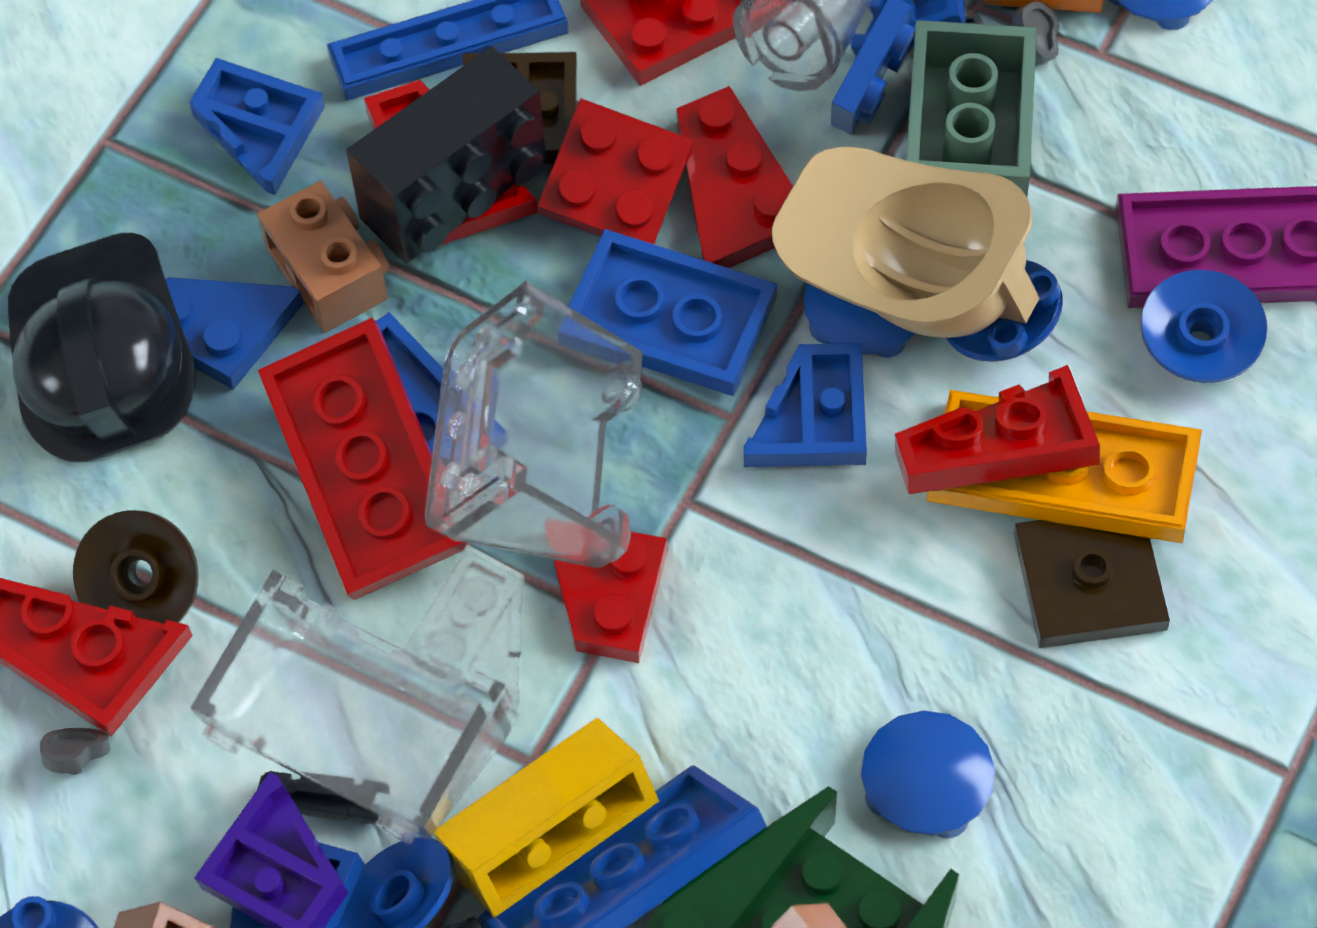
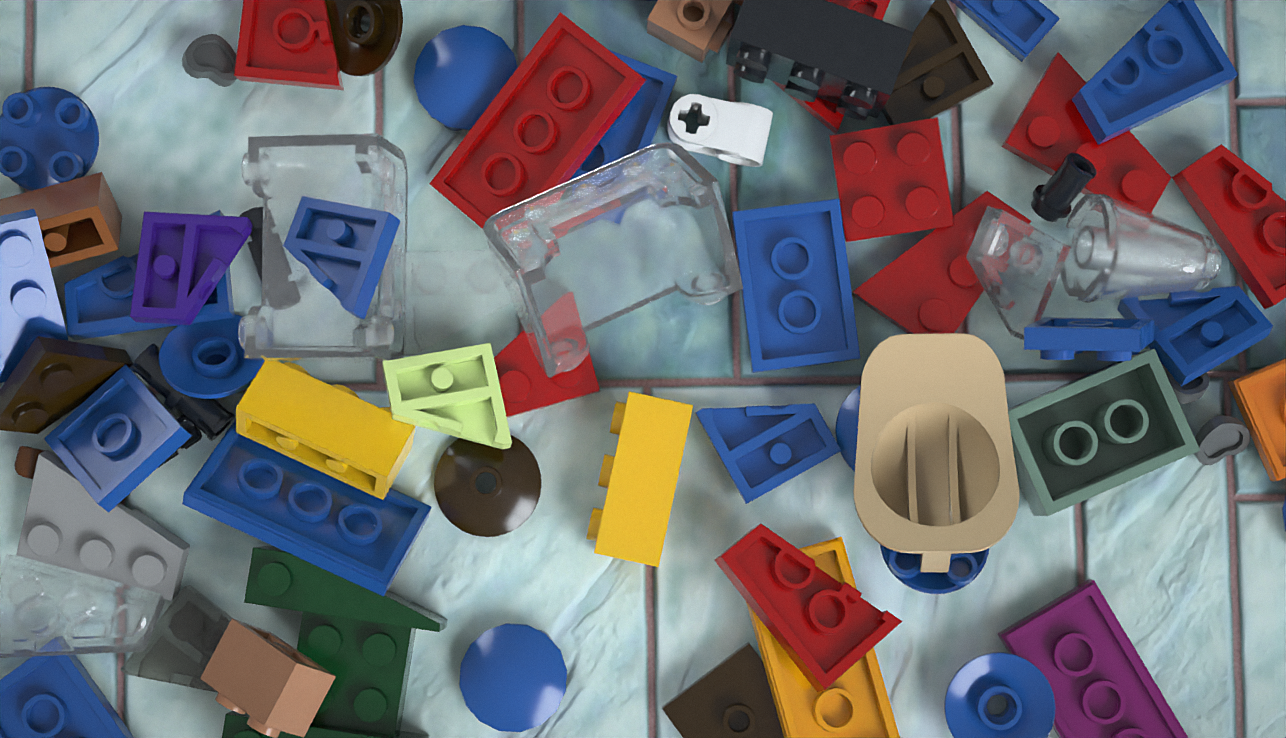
camera: 60 degrees right, 25 degrees up
none -> blue wing [283,196,401,319]
none -> yellowish green wing [382,343,512,449]
none -> blue dish [413,25,518,131]
none -> dark brown dish [434,435,542,537]
none -> yellow brick [586,391,693,567]
none -> white piece [667,94,773,167]
none -> clear wing [966,206,1071,340]
none -> black pin [1031,152,1097,222]

